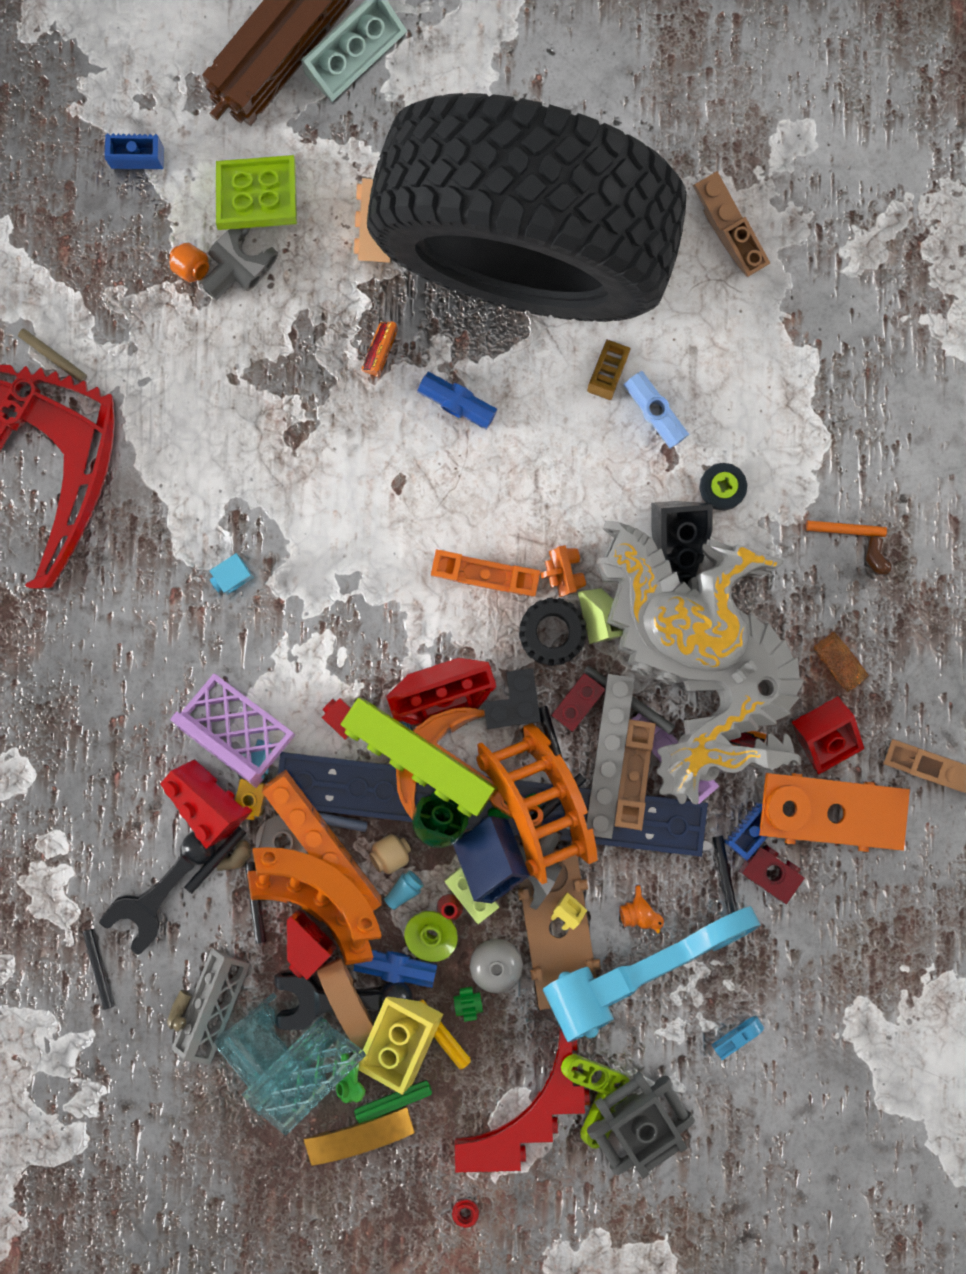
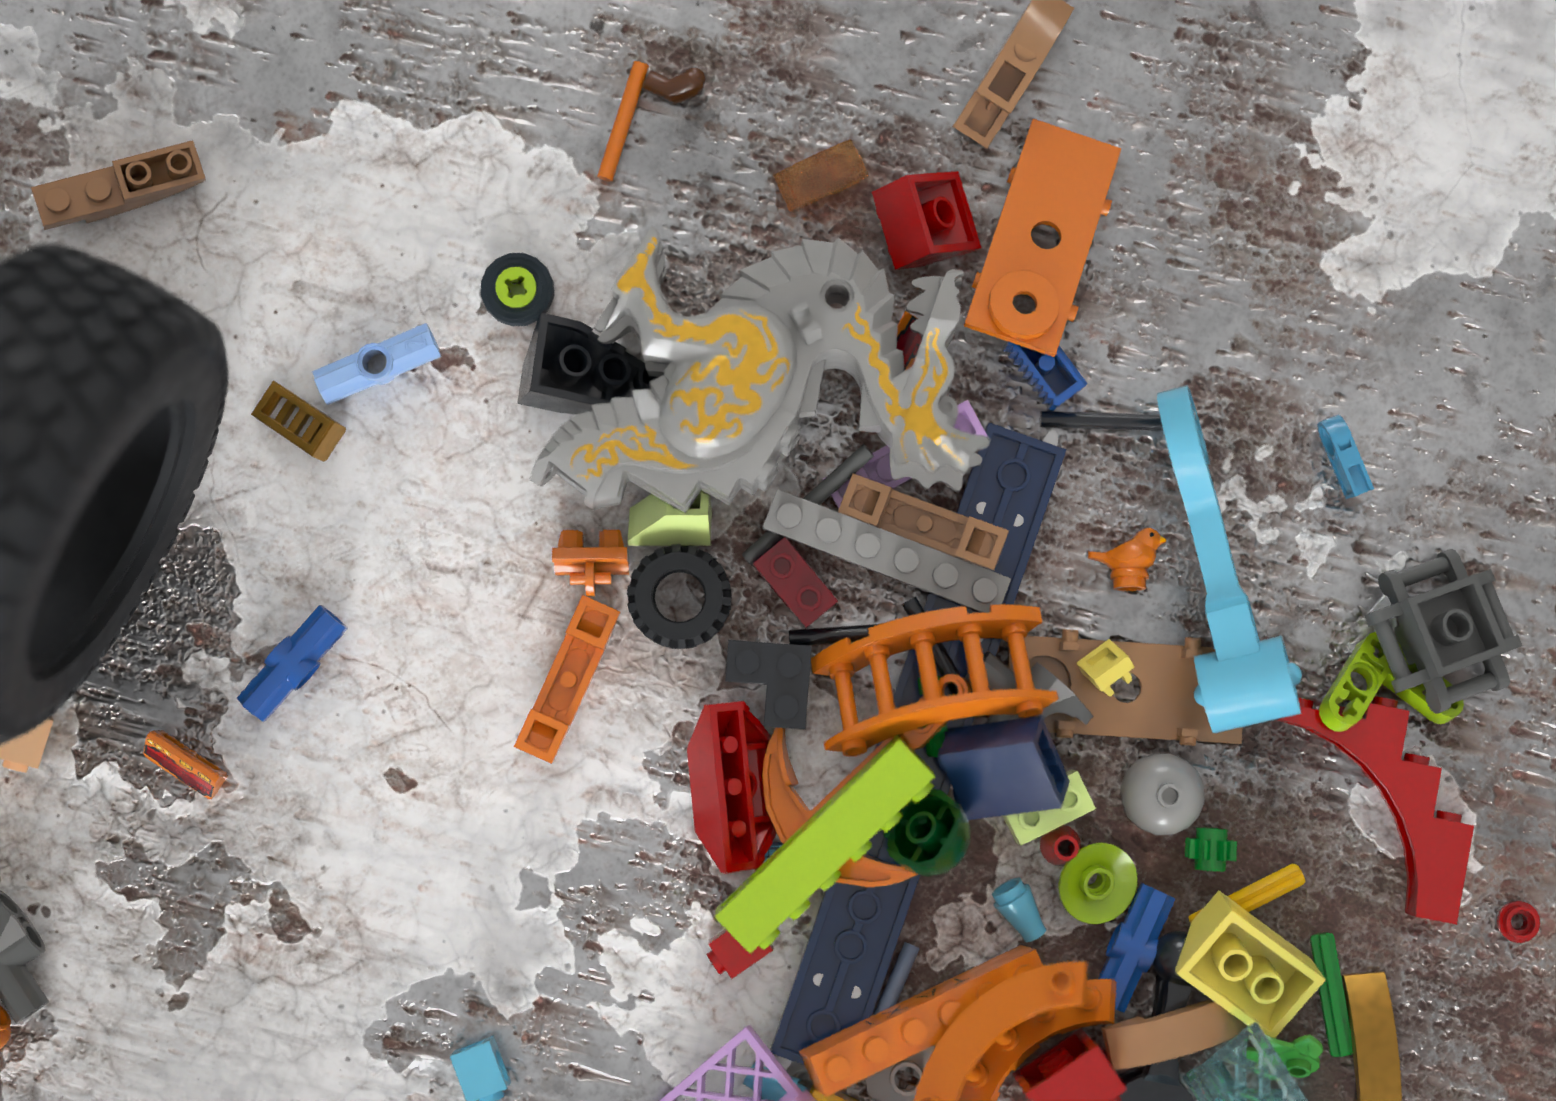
camera: 80 degrees left, 0 degrees up
tan head [369,834,411,874] -> none
dark red brick [738,845,805,905] -> none

